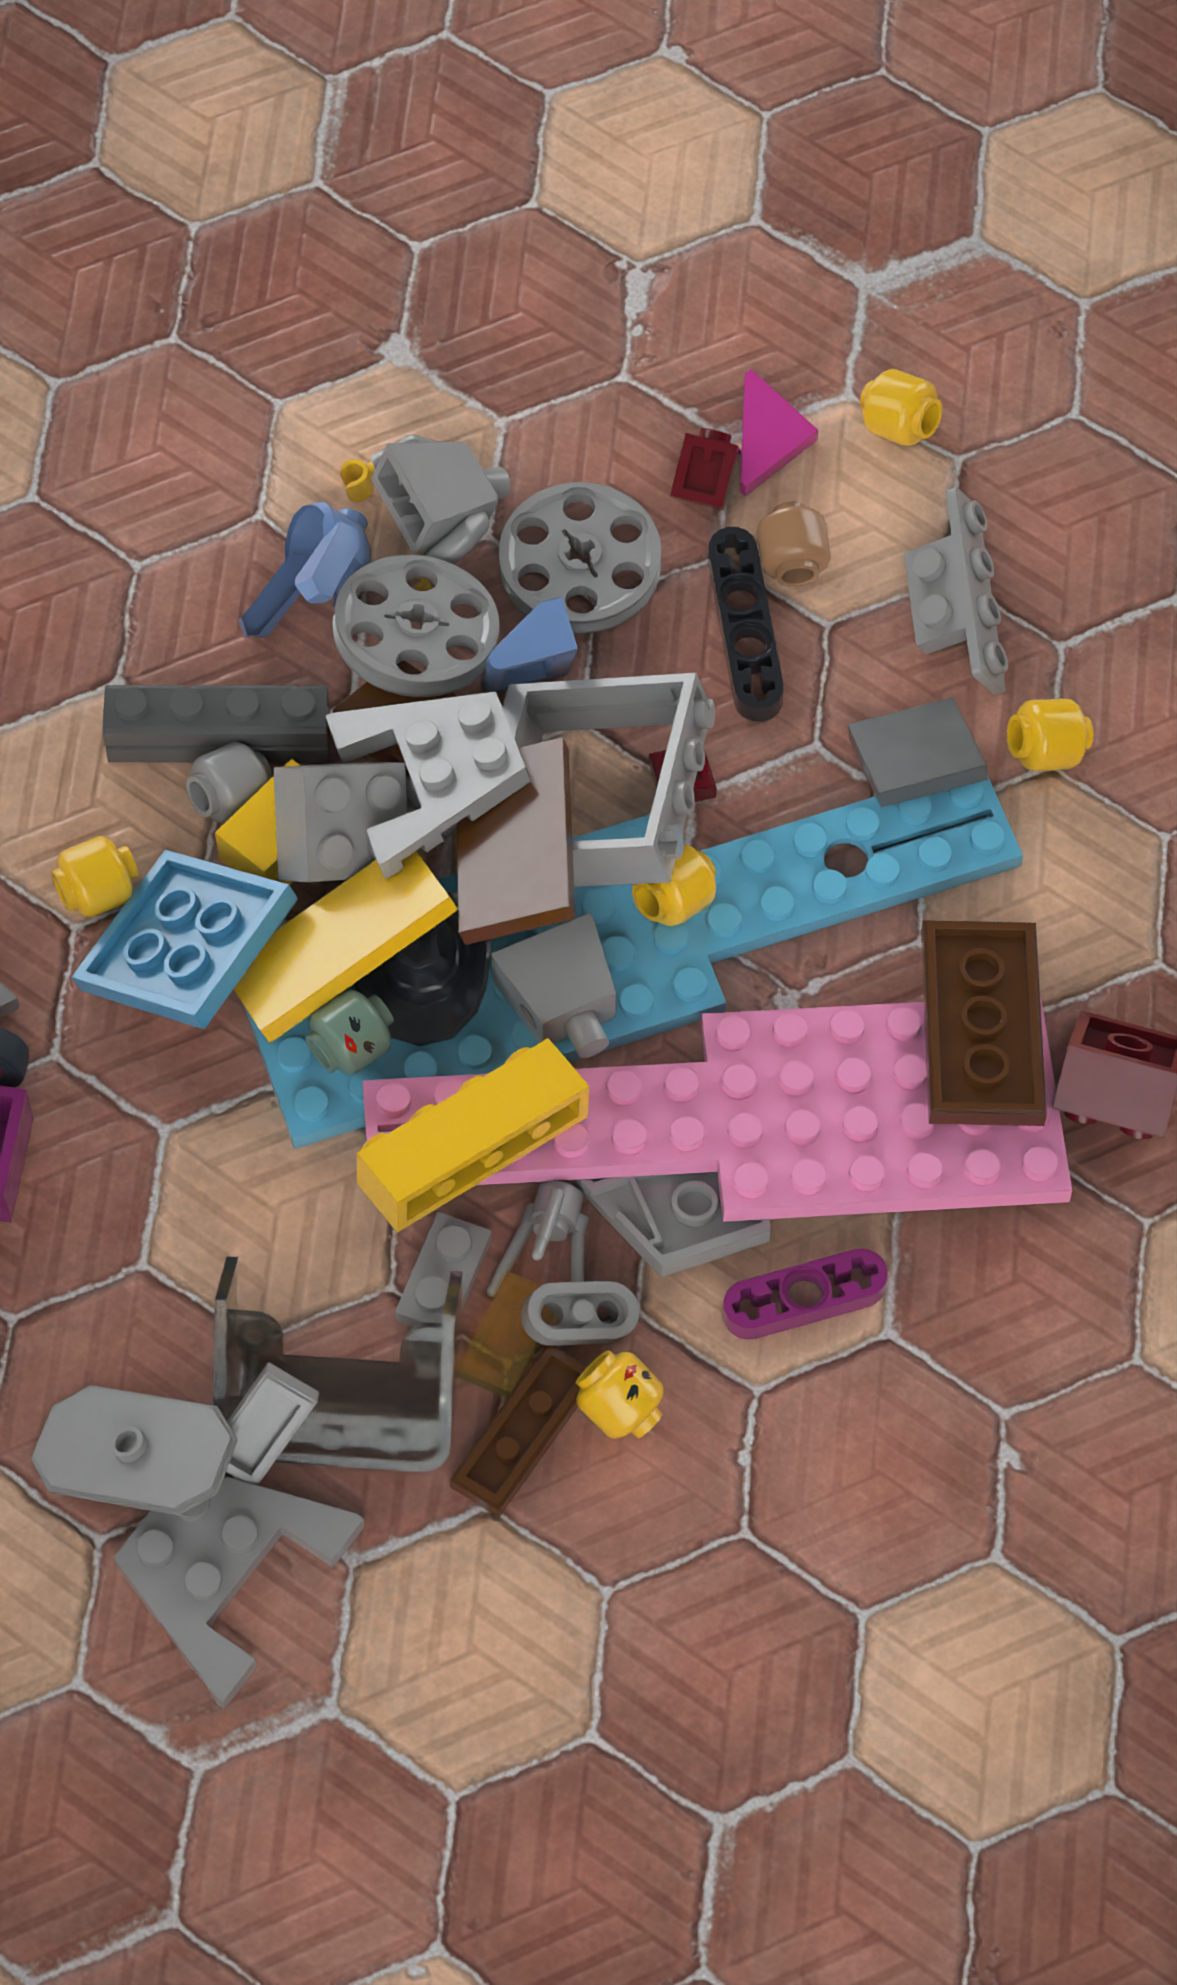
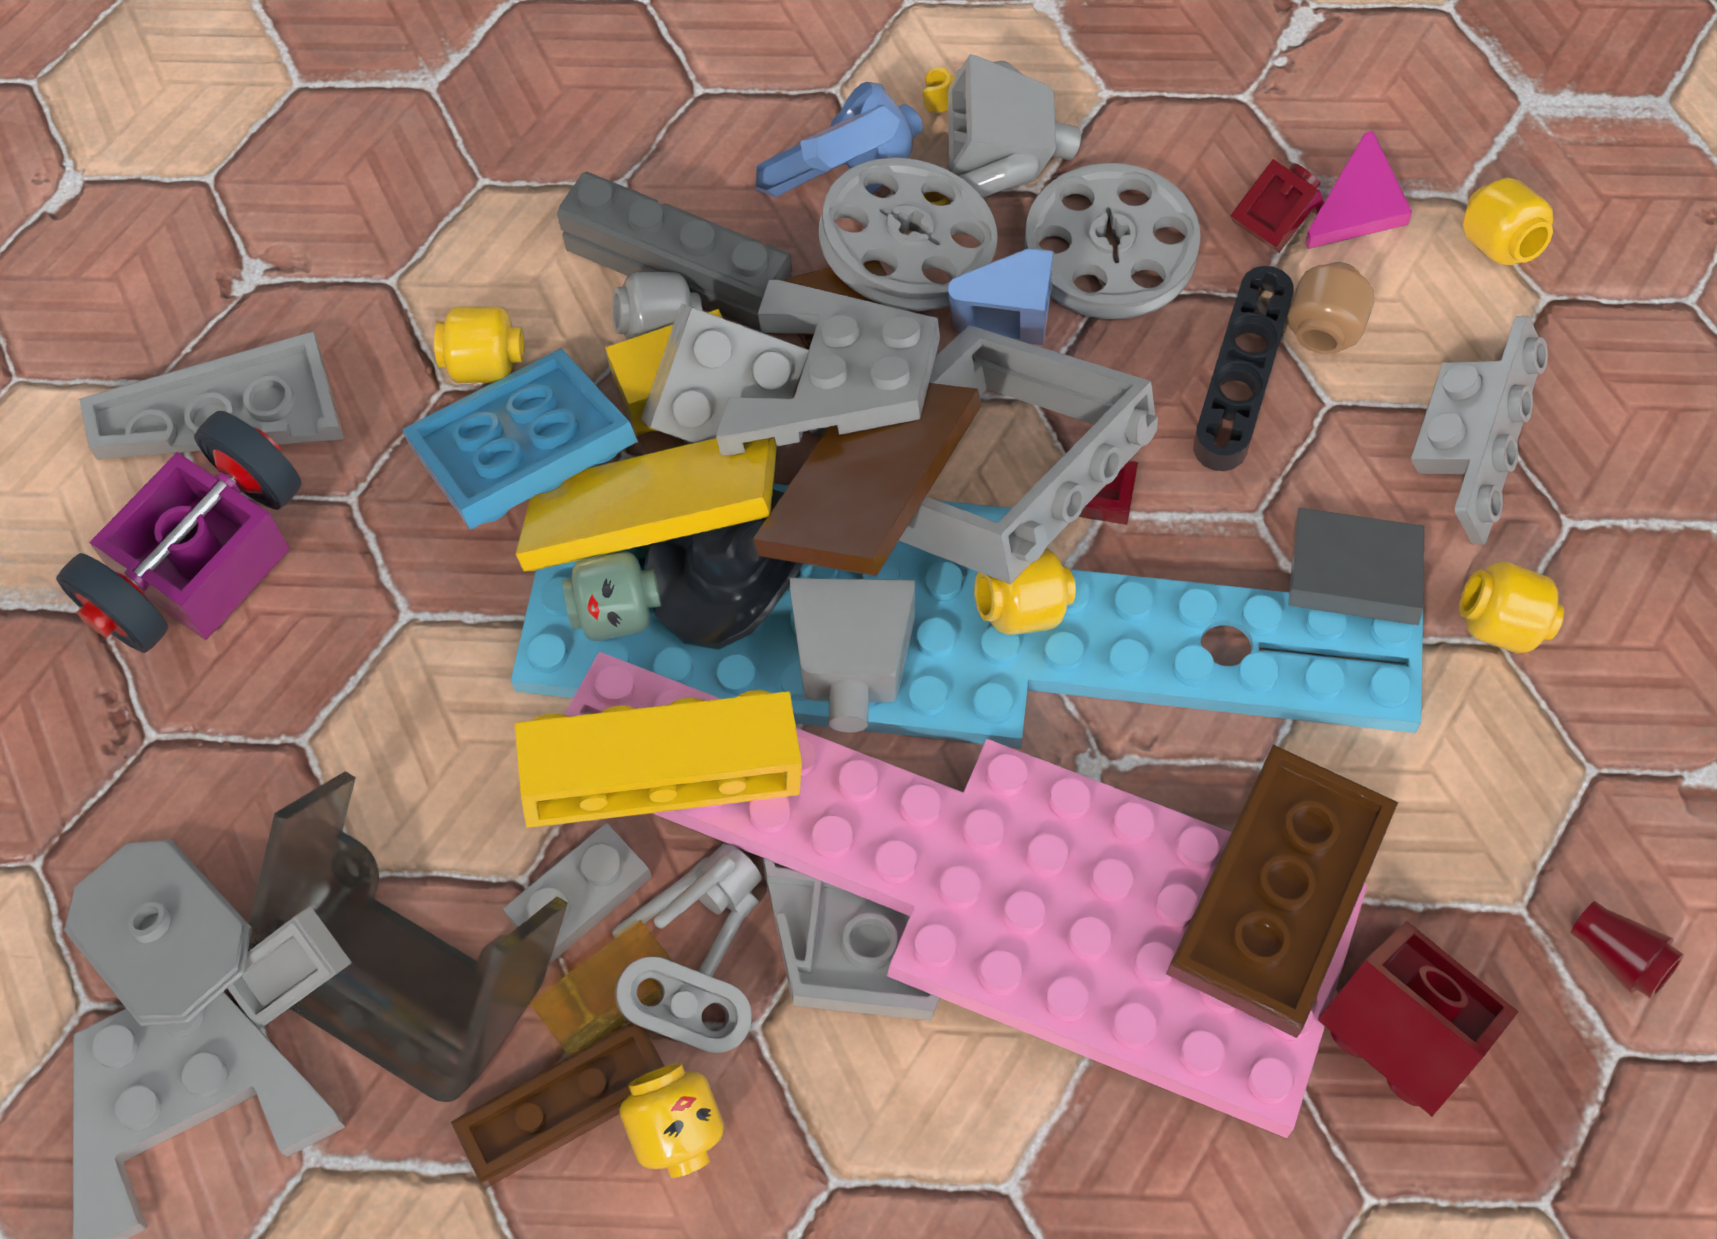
camera: 30 degrees right, 0 degrees up
magenta beam [723,1249,888,1339] -> none

